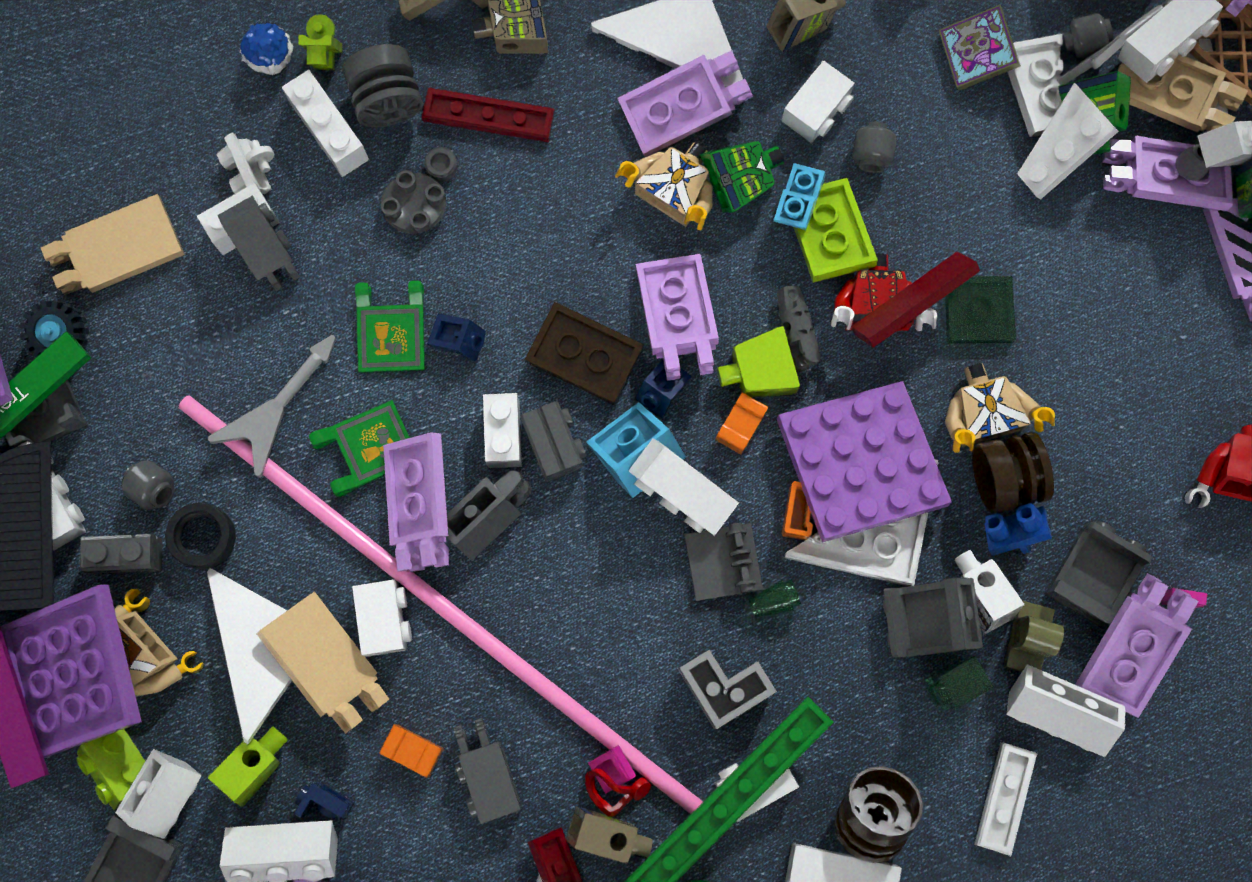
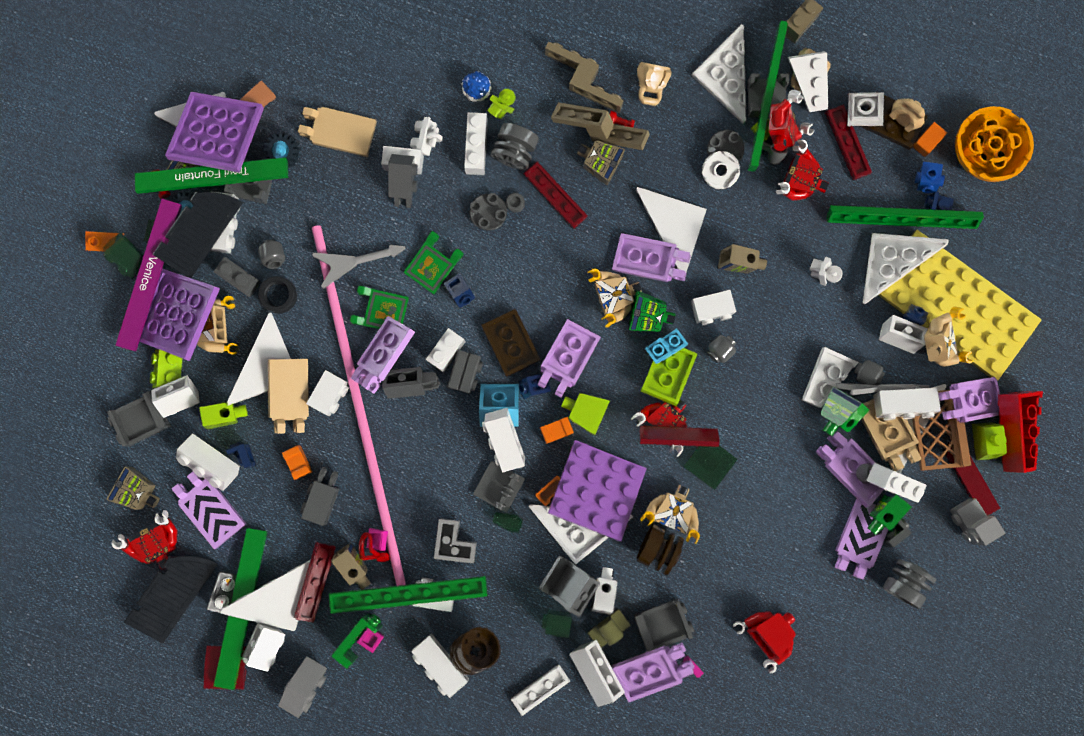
camera: 40 degrees right, 5 degrees up
dark grey hinge [777,286,821,373] -> none
tile [939,5,1021,91] -> none
blue hips [984,503,1052,556] -> none
white wing [1017,83,1119,200] -> none

